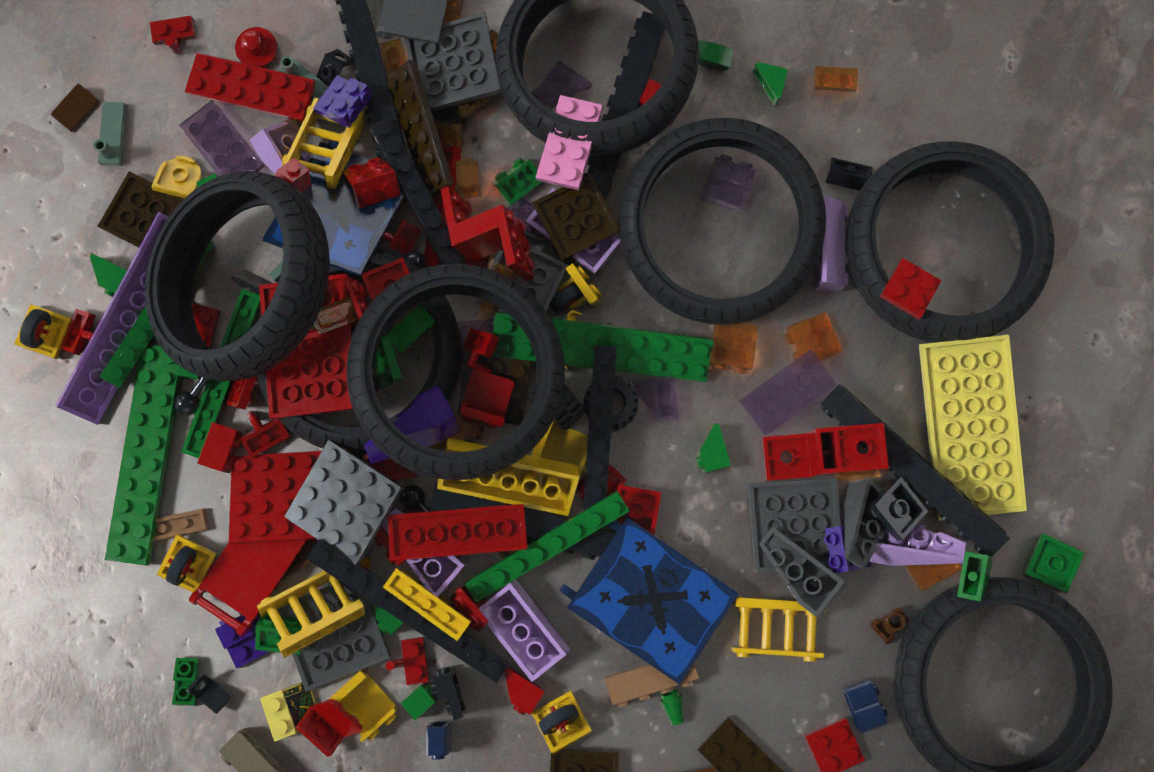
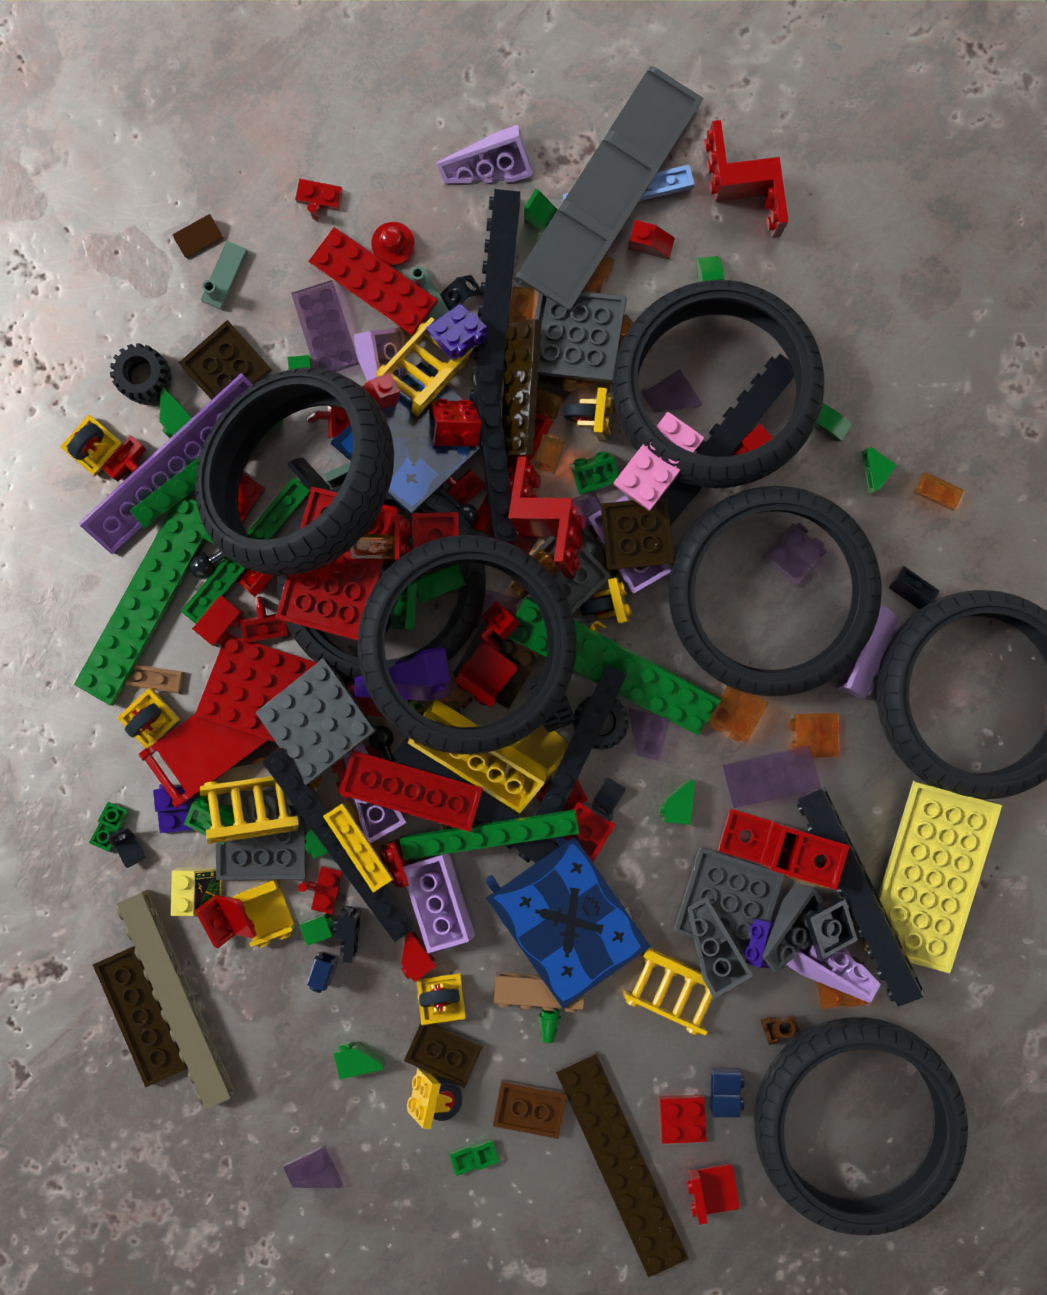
camera: 15 degrees right, 5 degrees up
yellow tile [151,156,203,198] -> none
red plate [880,258,942,320] -> none
green slope [957,551,993,602] -> none
green plate [1023,534,1084,593] -> none
none -> black tyre [110,343,172,404]
none -> red plate [307,406,351,439]
none -> yellow plate [564,388,615,441]
none -> black bracket [592,778,626,821]

